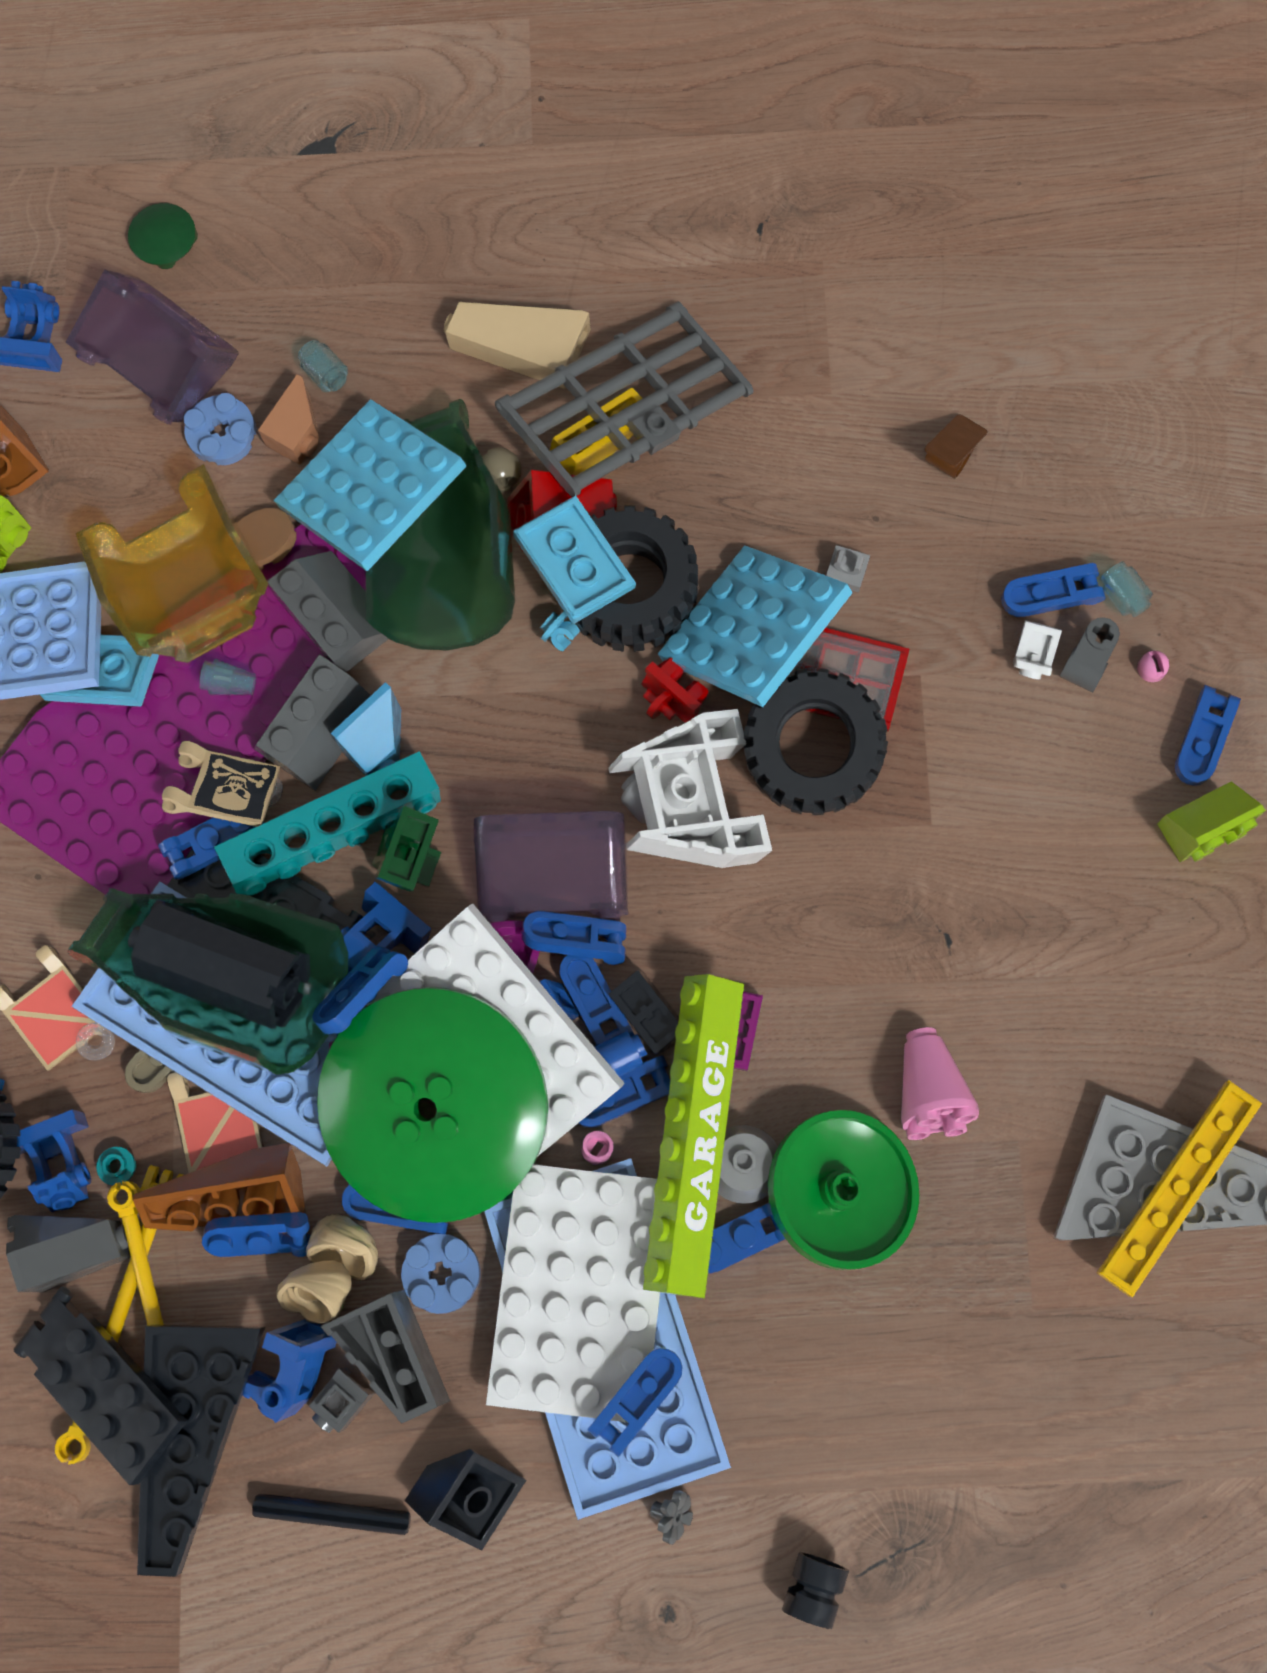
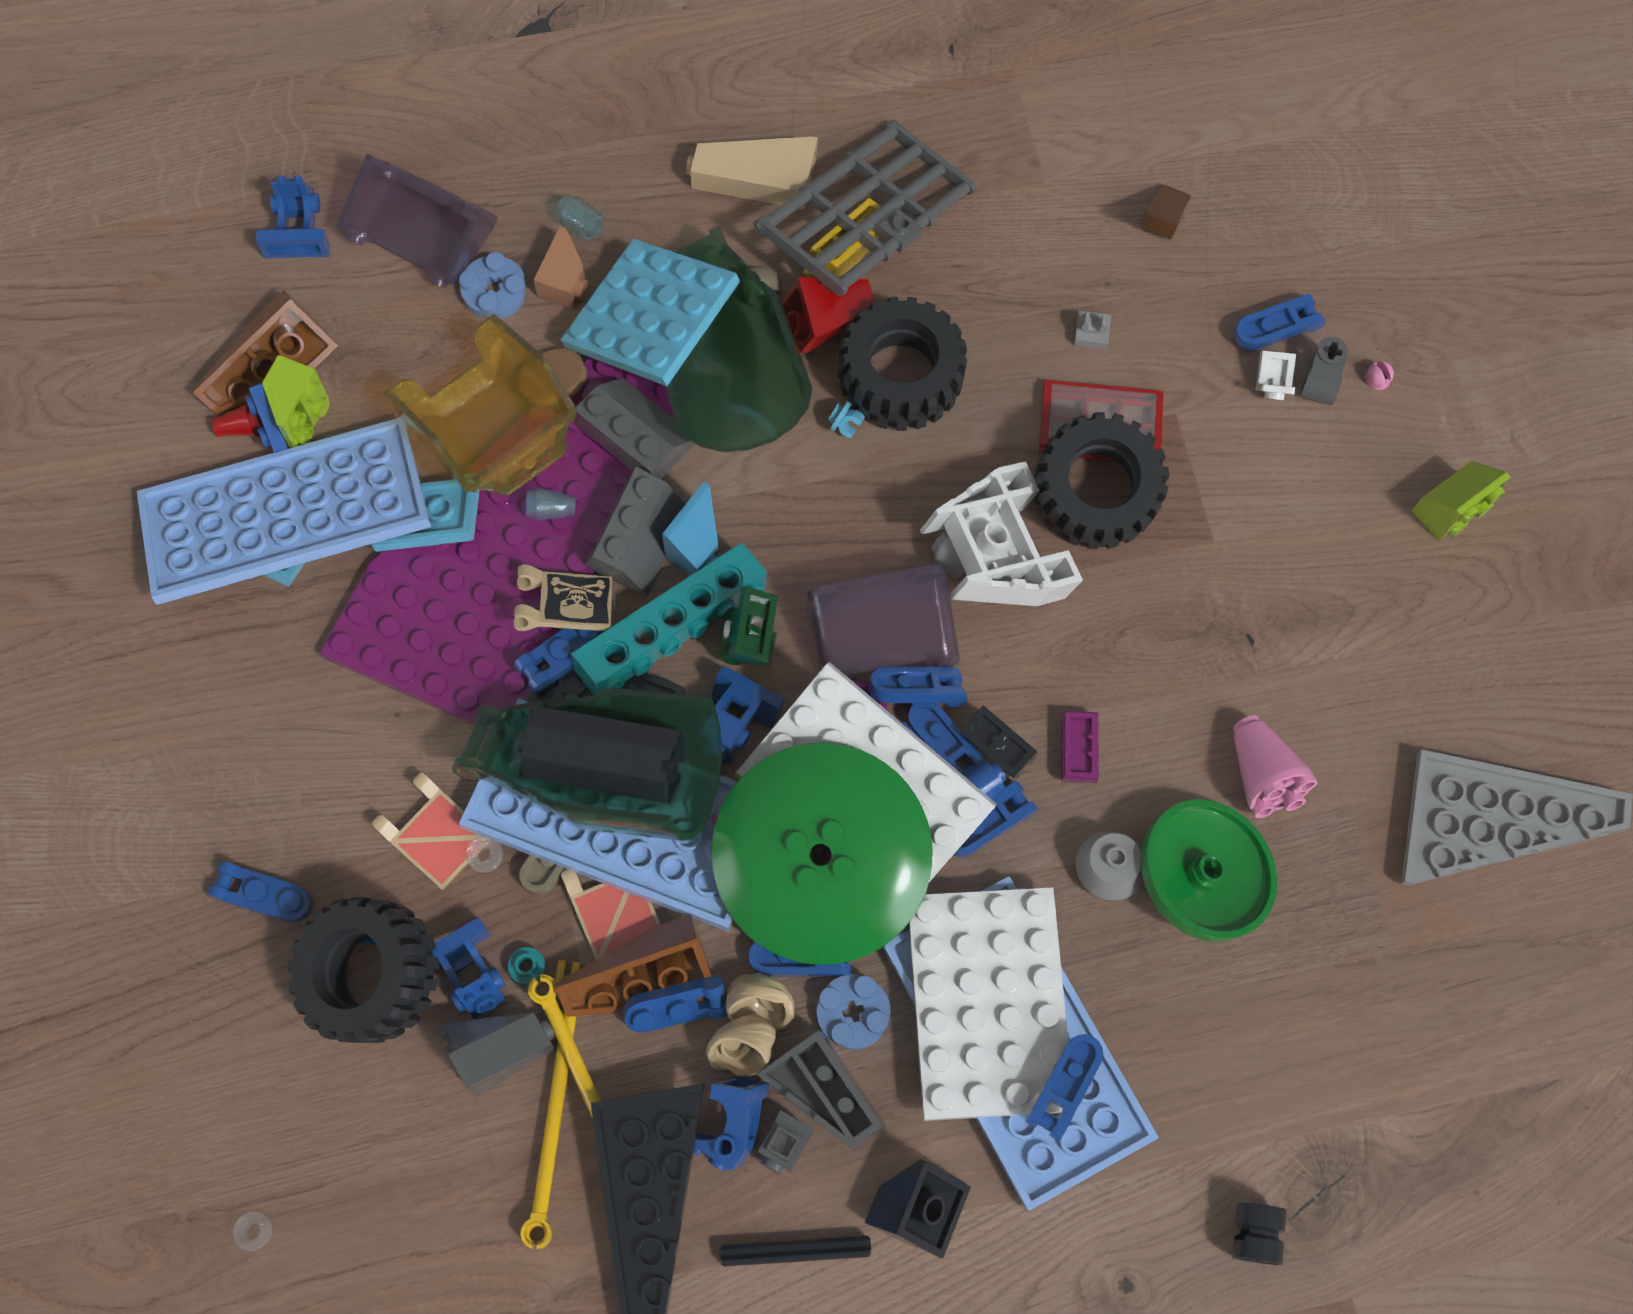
camera: 20 degrees left, 5 degrees down
black hinge [13,1286,187,1485] -> none
dark green dish [128,203,198,270] -> none
blue plate [312,946,408,1034] -> none
medium azure tile [513,495,636,624] -> none
bright pink hinge [581,1131,613,1165] -> none
red hips [641,657,709,723] -> none
lime brick [643,974,744,1298] -> none
dark grey plant [650,1490,693,1545] -> none
medium azure plate [658,545,853,707] -> none
blue plate [708,1203,785,1274] -> none
yellow tile [1097,1080,1262,1297] -> none
clear light blue brick [1100,561,1153,617] -> none
blue plate [1175,685,1241,786] -> none

